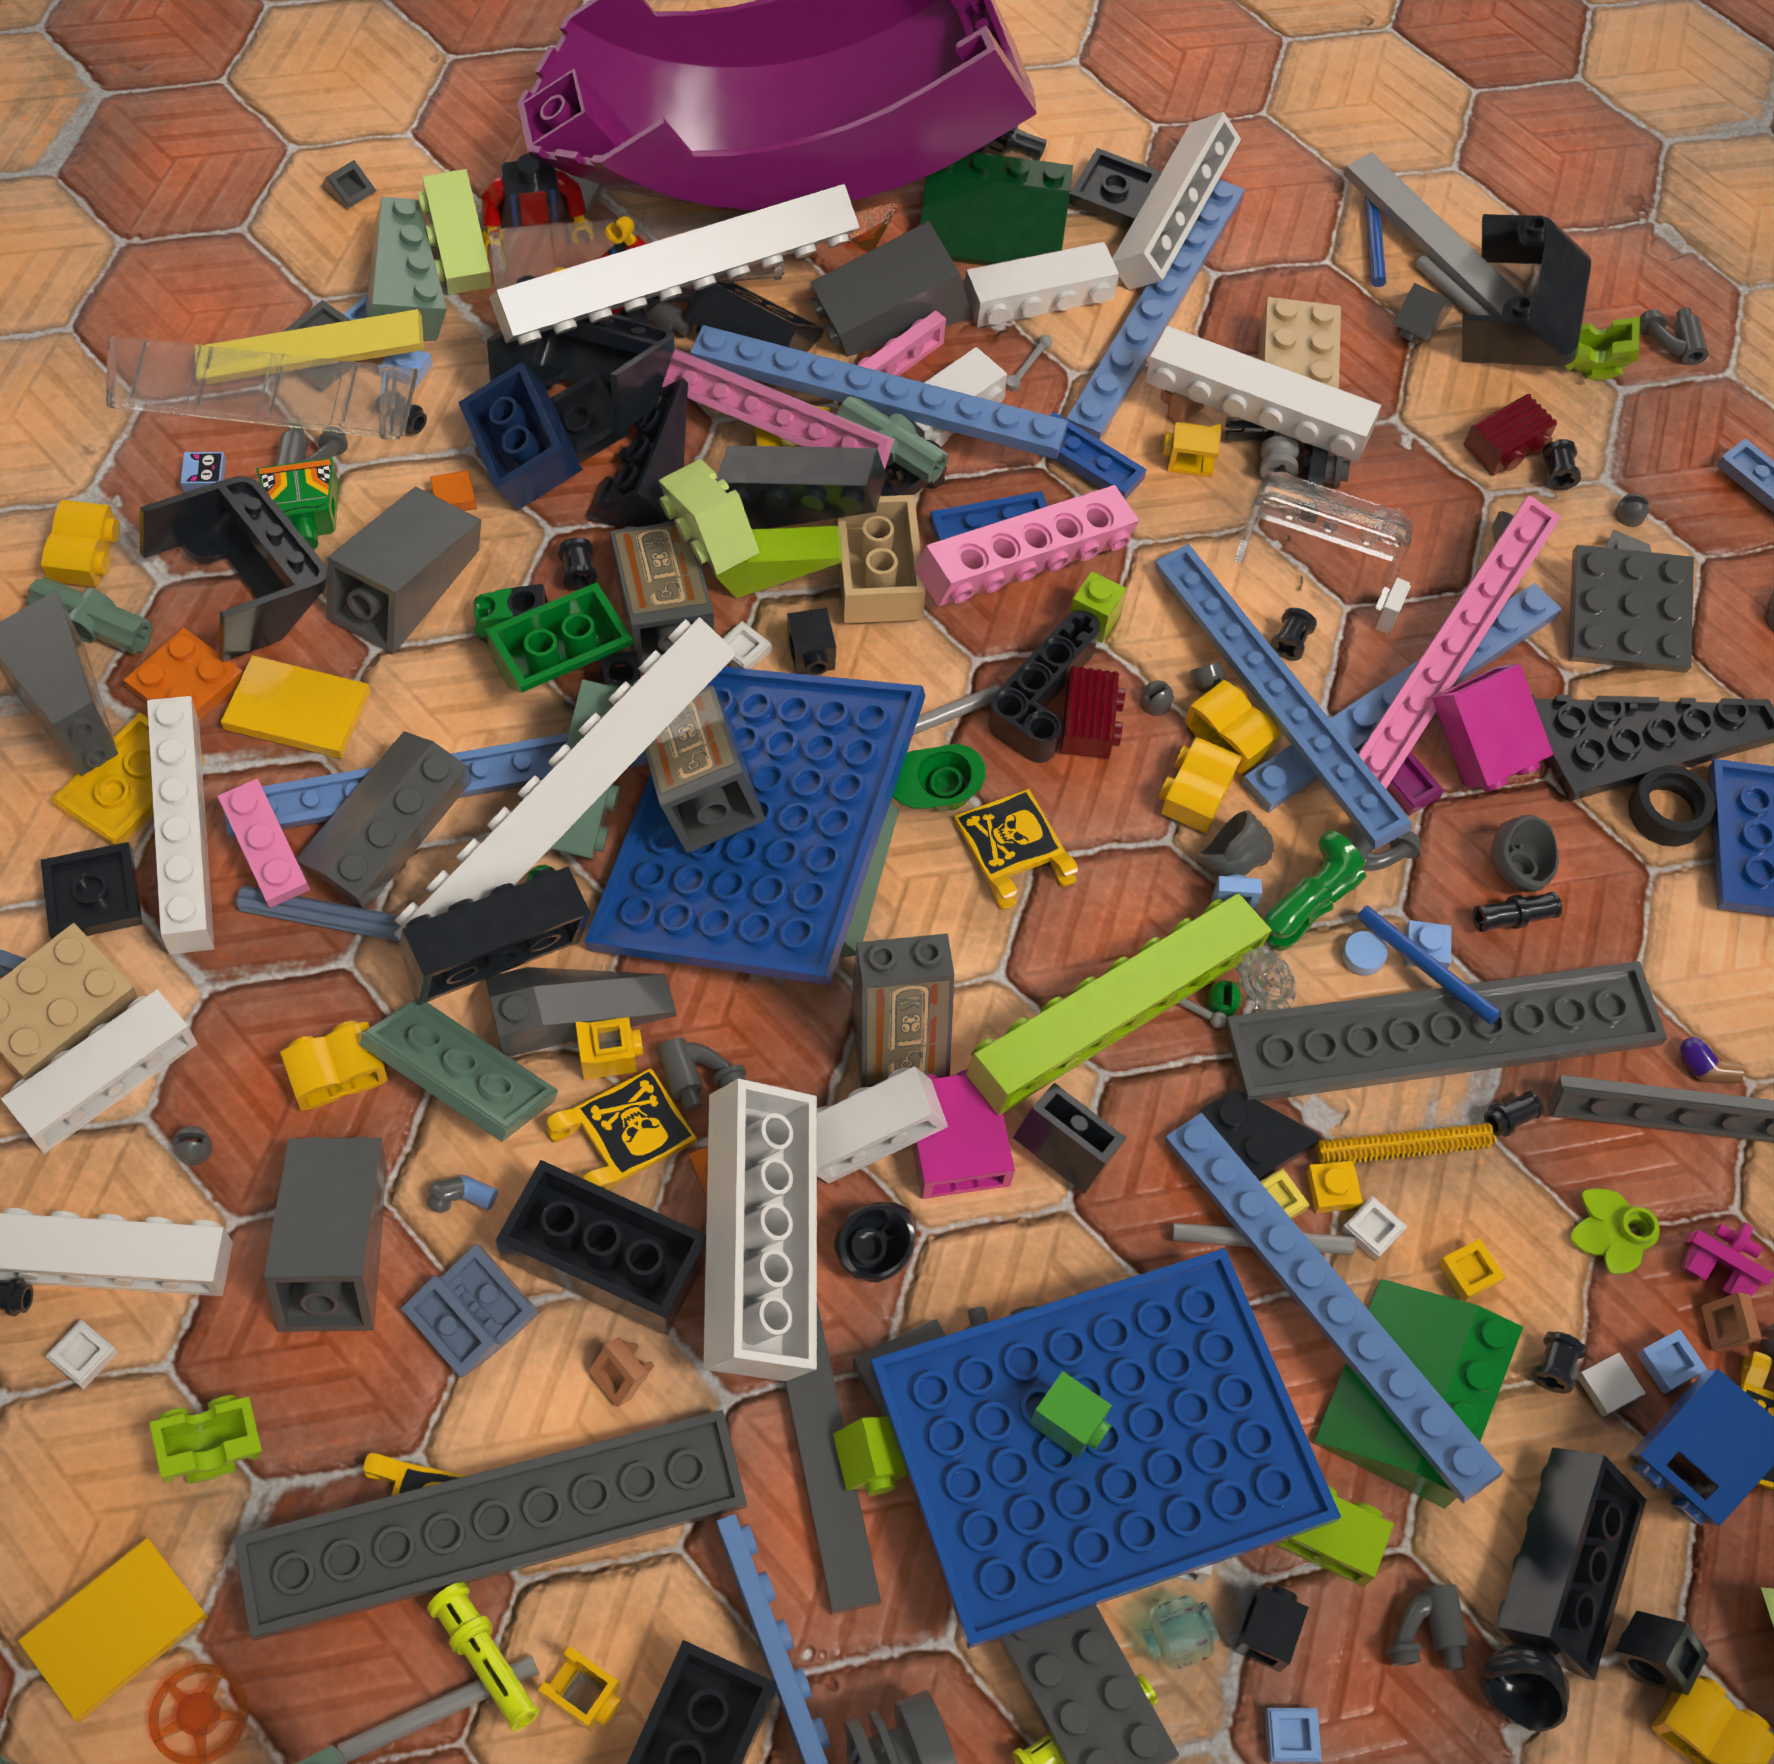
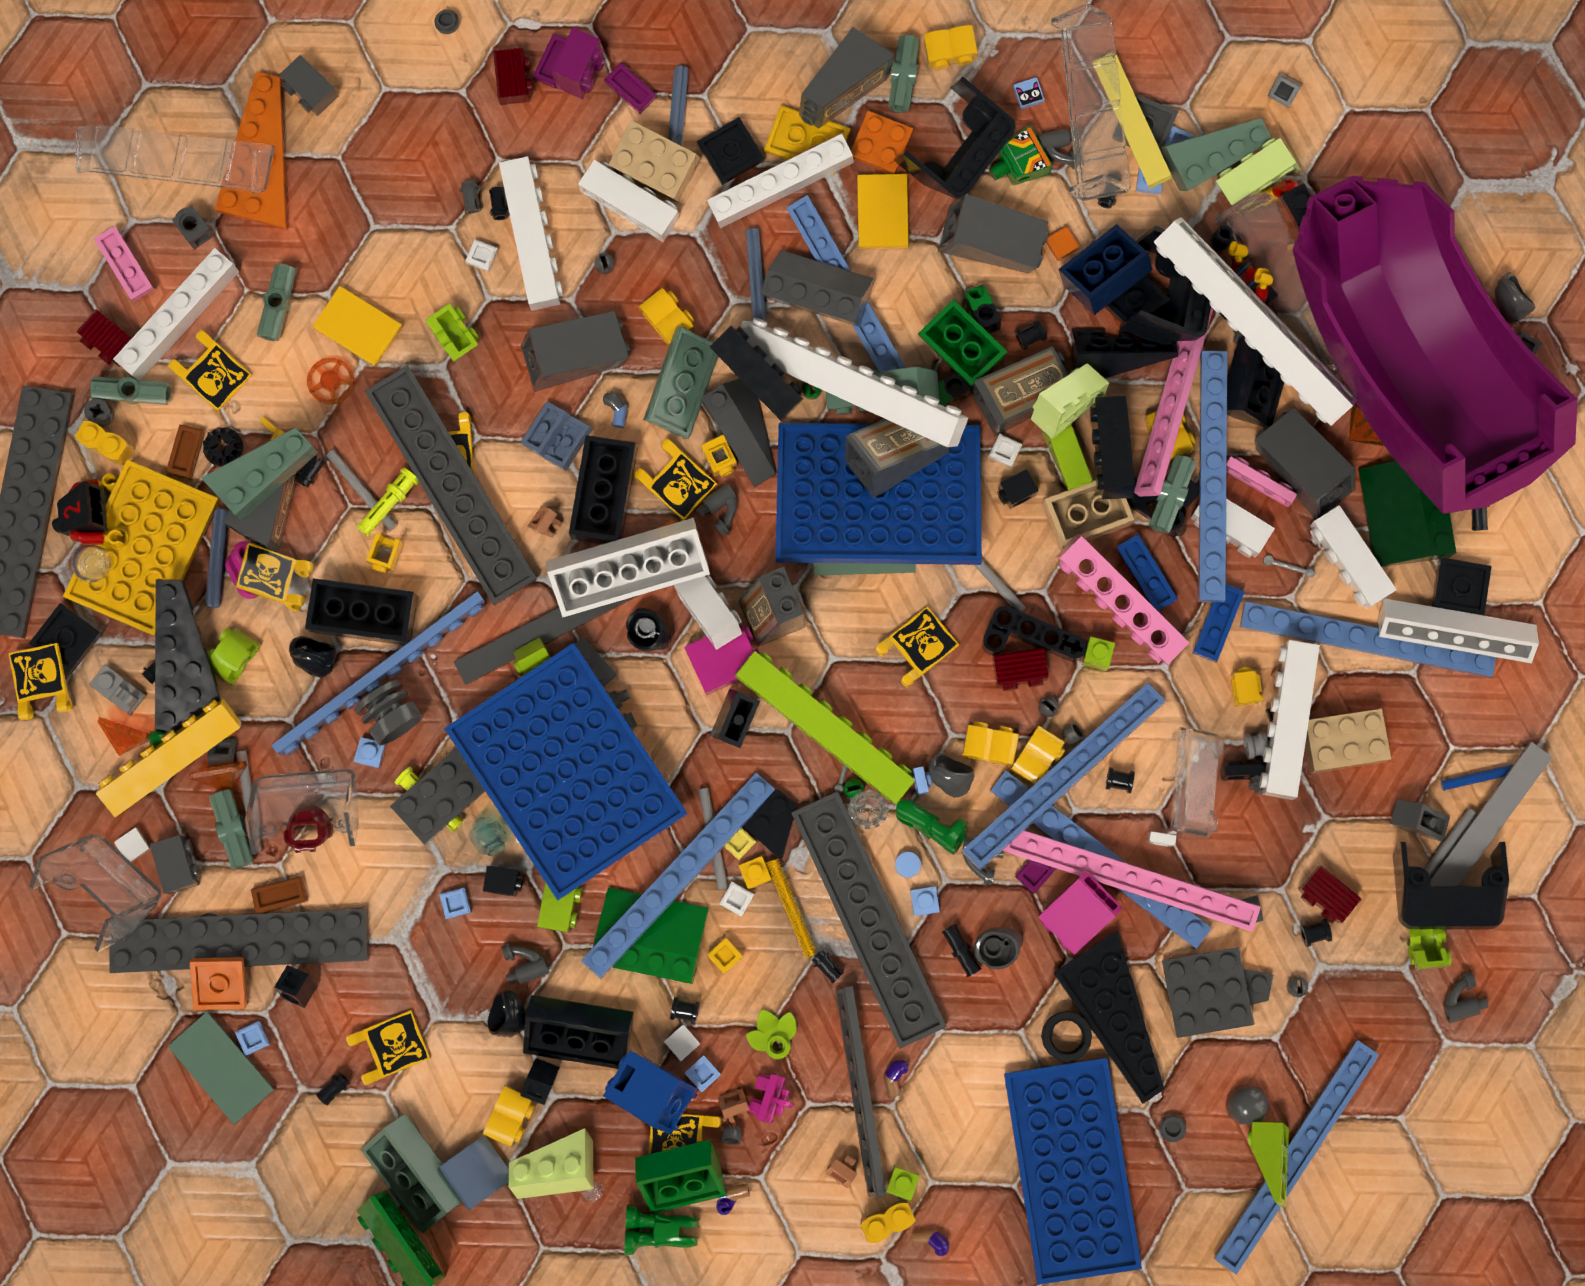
camera: 85 degrees right, 20 degrees up
bright pink plate [217,778,310,908] -> none
green piece [892,744,986,811] -> none
bright green brick [1030,1371,1112,1459] -> none
blue bar [1357,905,1501,1025] -> none

